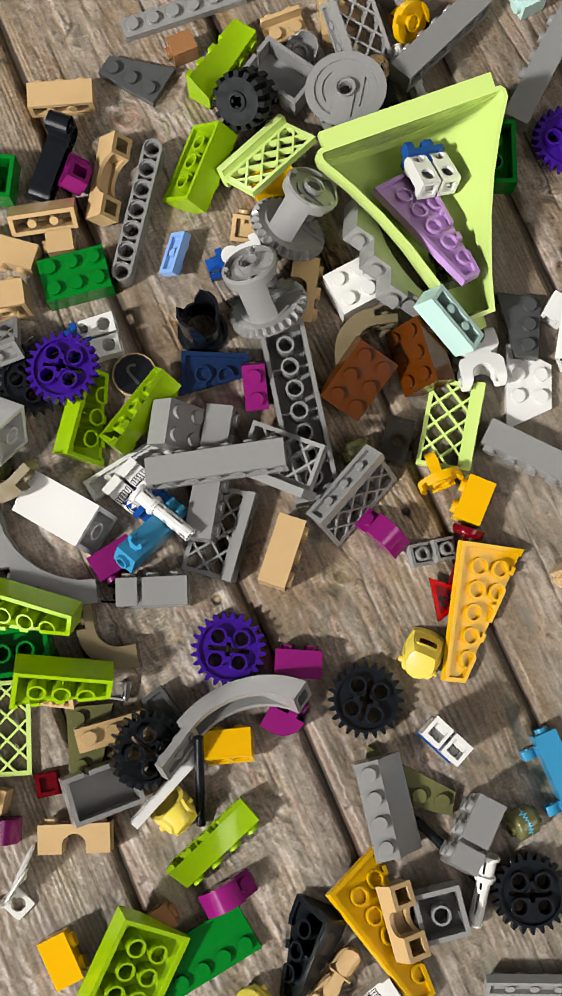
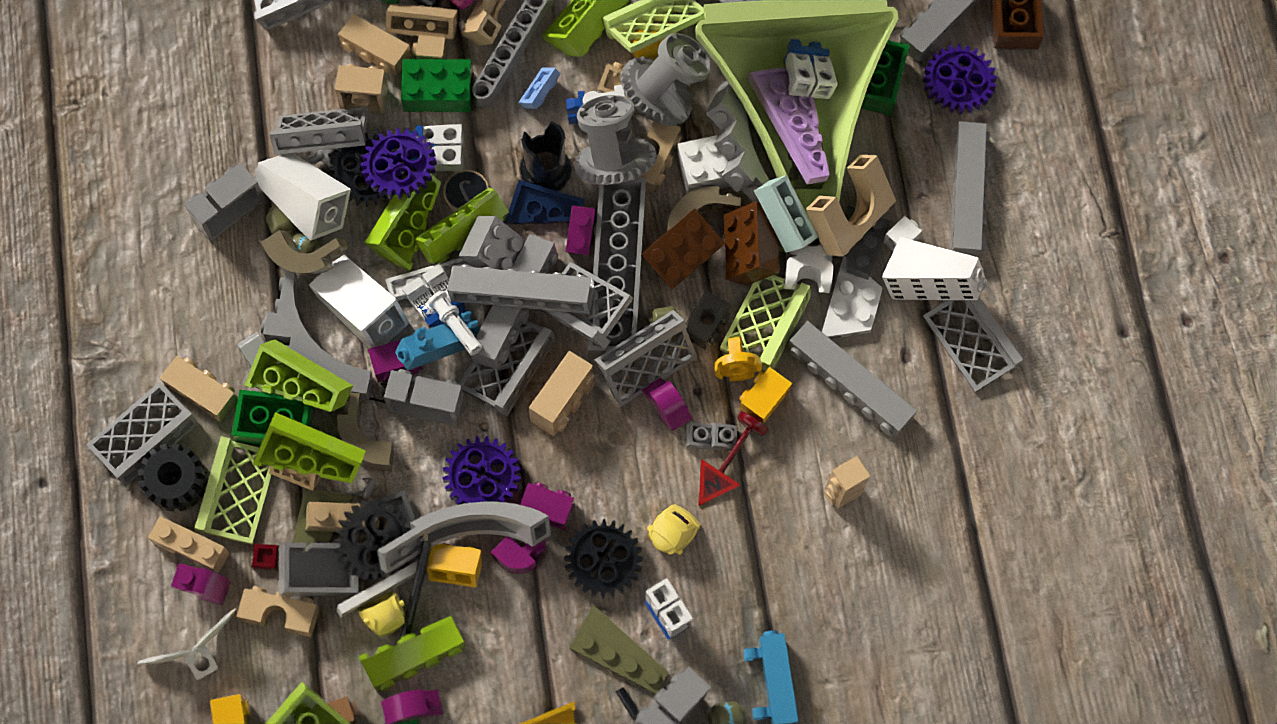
camera: 10 degrees right, 10 degrees down
light grey slope [353,751,422,864] -> none
yellow wing [440,540,524,683] -> none
none -> tan arch [806,155,896,256]

